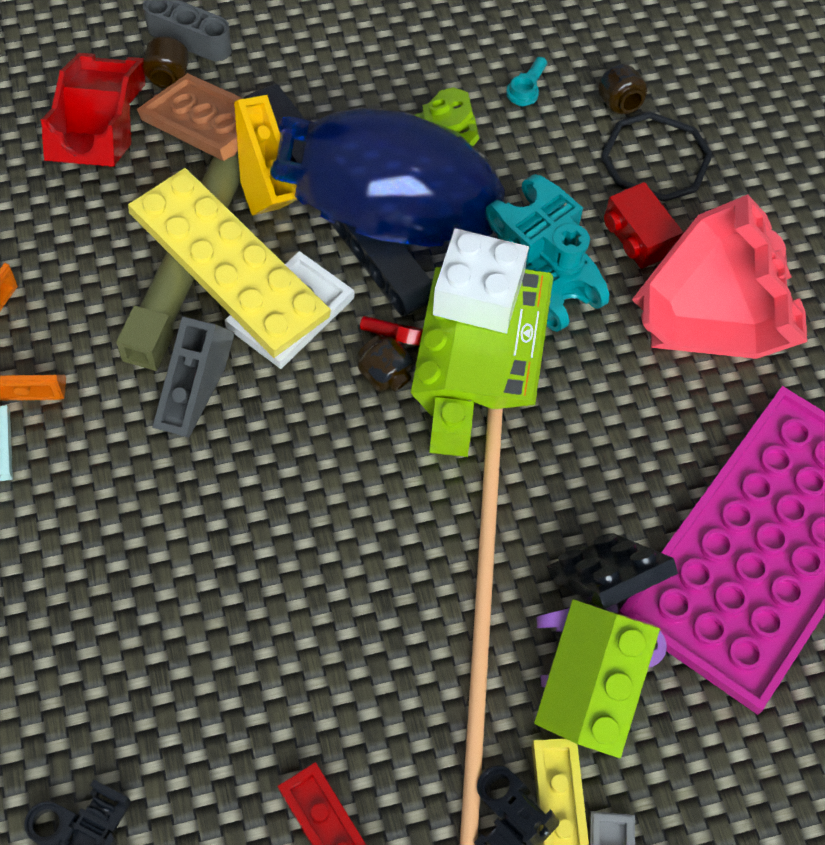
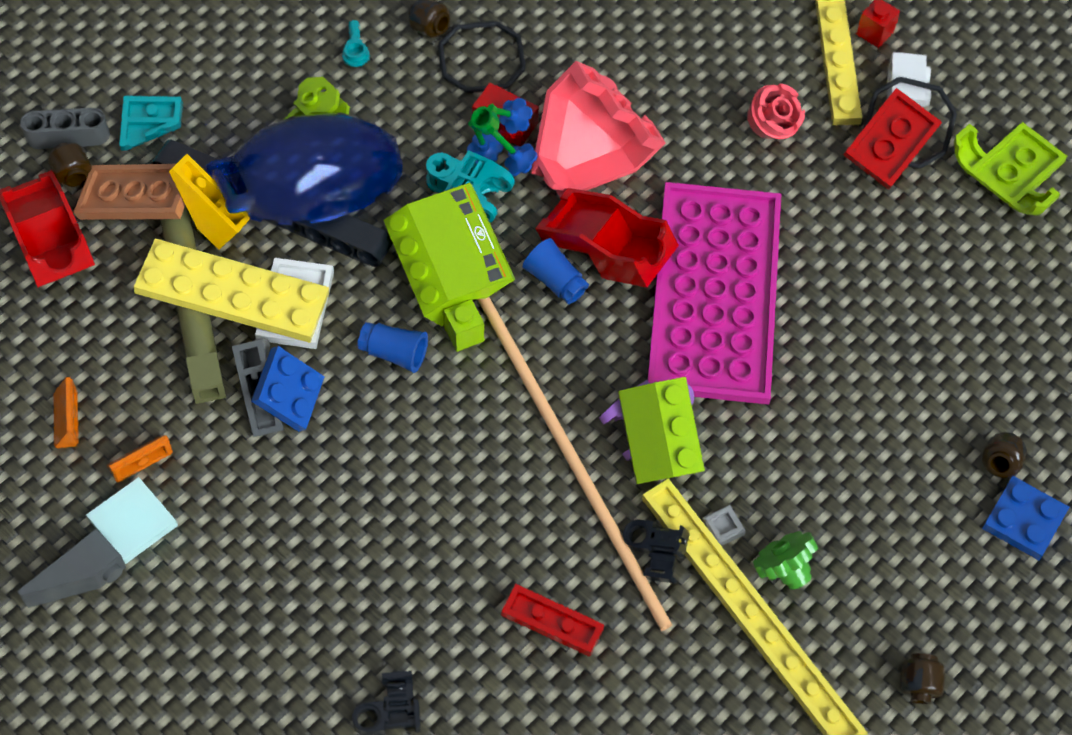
camera: 30 degrees left, 0 degrees up
dark brown head [358,335,413,392] -> none
red bar [360,316,423,346] -> none
white brick [433,228,529,334] -> none
teal piece [486,174,590,275] -> none
black plate [547,533,679,609] -> none
none -> teal wing [119,96,183,151]
none -> blue plate [251,346,325,432]
none -> blue plant [357,322,428,373]
none -> blue plant [467,98,538,176]
none -> blue plant [522,238,589,305]
none -> red piece [535,188,679,288]

